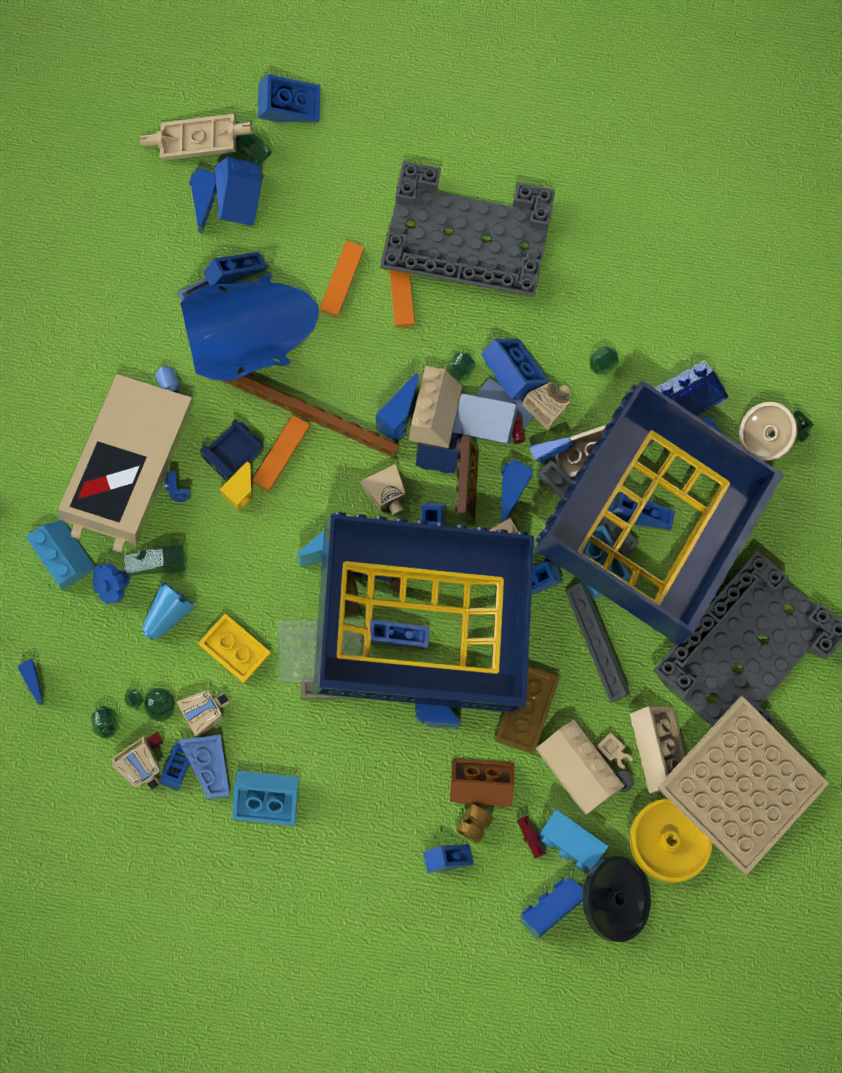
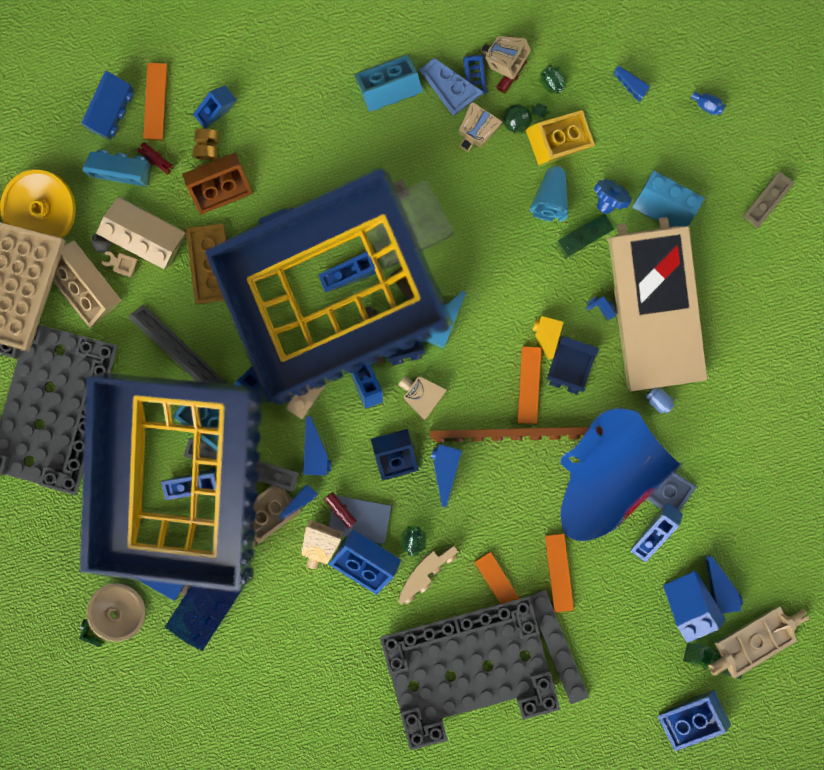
camera: 150 degrees right, 15 degrees up
yellow plate [198,614,271,684] -> none
tan slope [409,366,462,448] -> none
tile [453,393,518,444] -> none
plate [455,436,479,525] -> none
black dish [583,856,651,942] -> none
clear green head [589,346,619,375] -> none
none -> orange tile [143,63,168,141]
none -> tan slope [398,545,458,604]
none -> yellow slope [526,110,595,166]
none -> dark grey plate [527,589,589,704]

